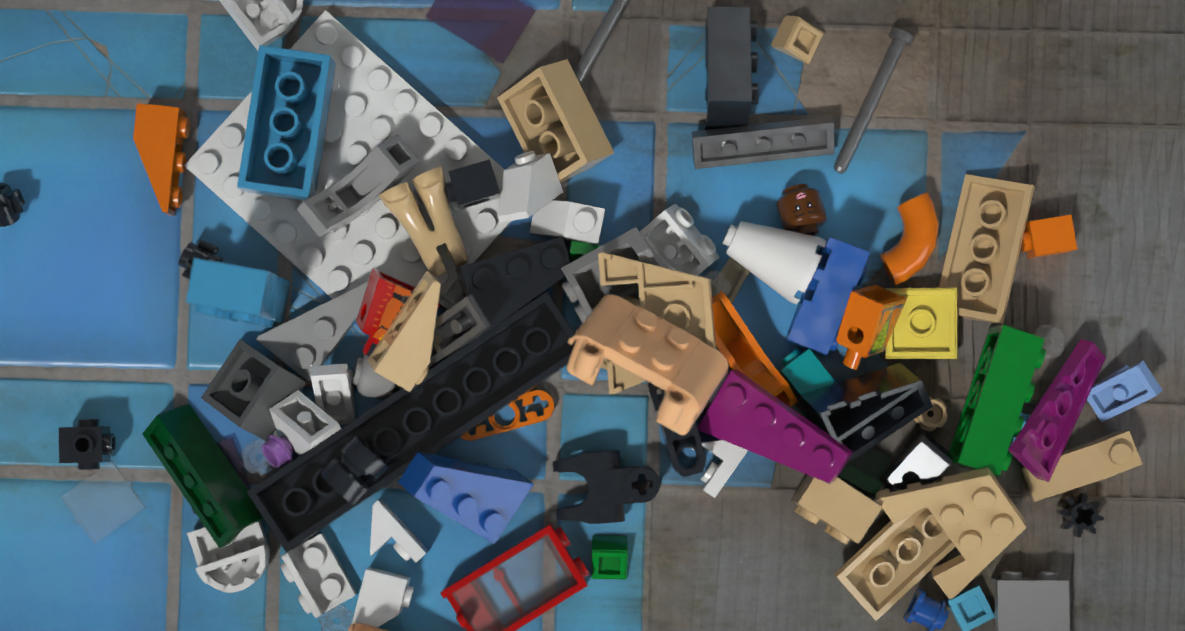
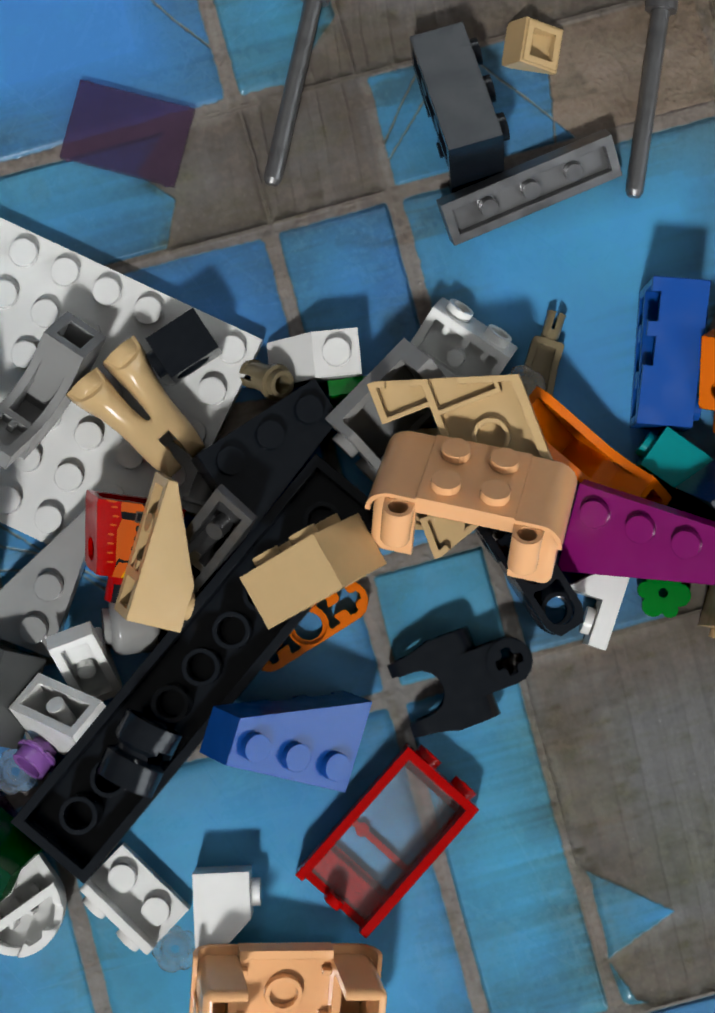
camera: 15 degrees left, 0 degrees up
white slope [370,499,429,563] -> none
tan slope [497,59,614,183] -> none
white slope [497,151,563,223] -> none
green slope [591,535,628,580] -> none
white cone [722,221,826,305] -> none
reddish brown head [776,184,827,236] -> none
none -> dark tan pin [239,359,294,401]
none -> tan brick [239,513,387,630]
none -> green plant [637,579,691,618]

